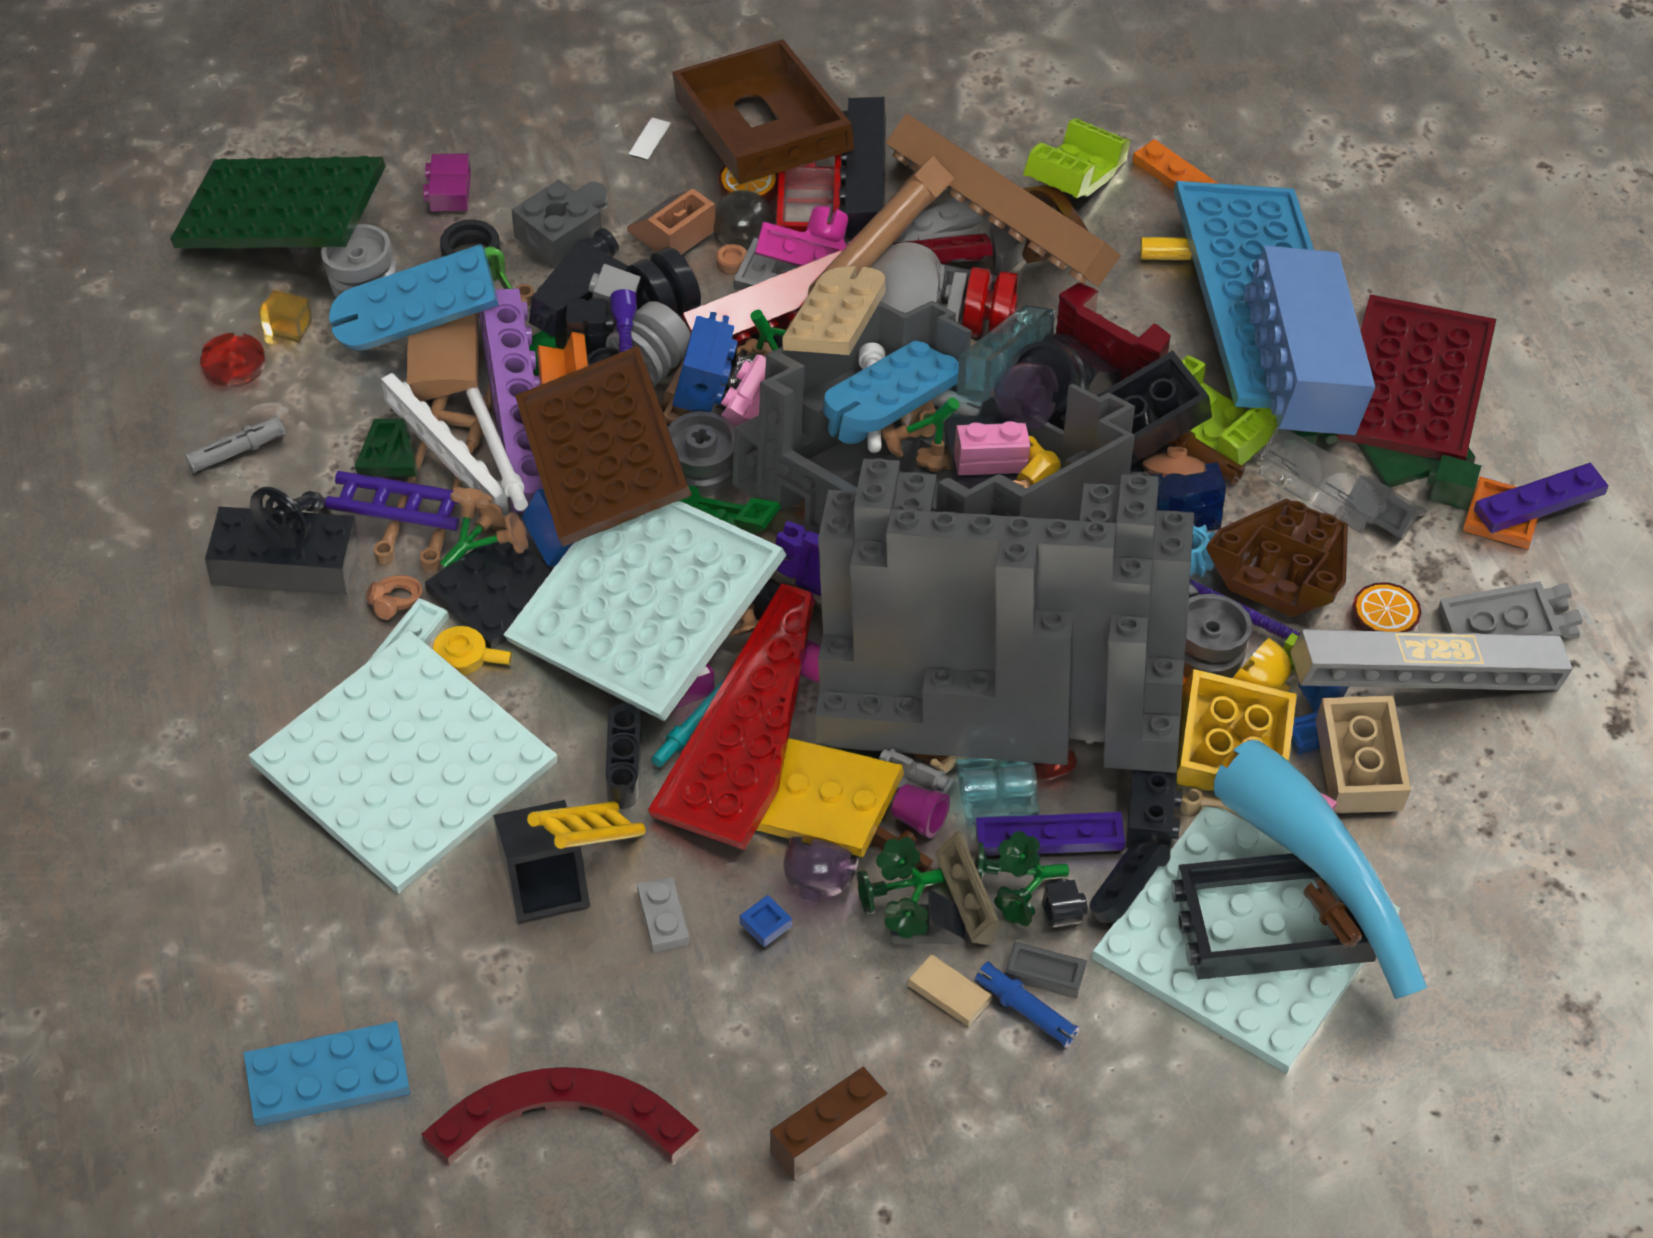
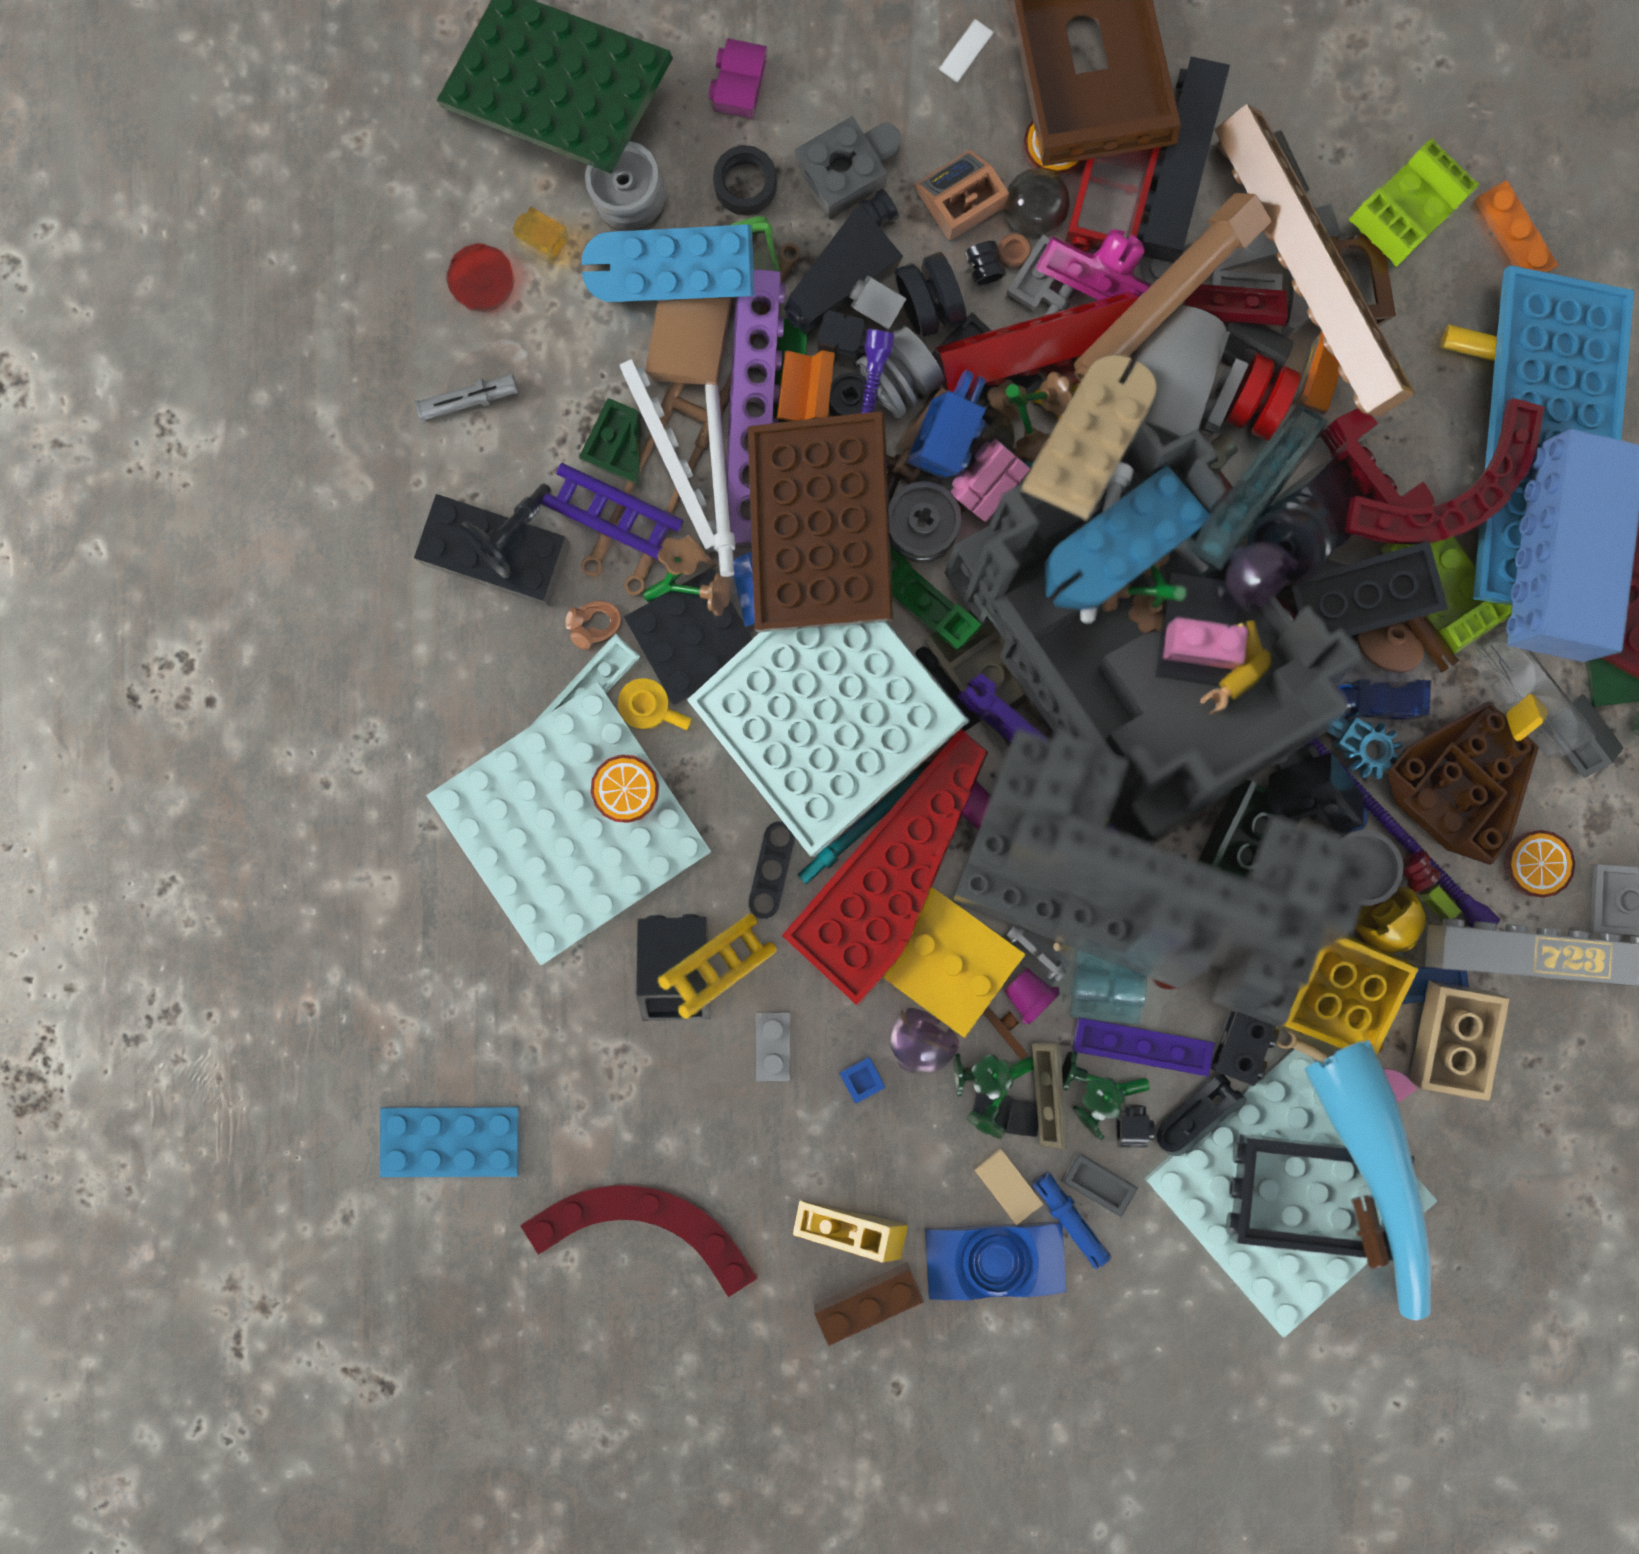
camera: 15 degrees right, 35 degrees up
none -> light orange tile [590,755,660,823]
none -> yellow slope [793,1201,908,1262]
none -> blue slope [925,1222,1066,1301]
none -> black wheel [964,240,1006,286]
none -> orange panel [1292,332,1340,415]
none -> dark red plate [1344,398,1545,545]
none -> dark red wheel [1402,850,1441,892]
none -> yellow slope [1506,694,1549,741]

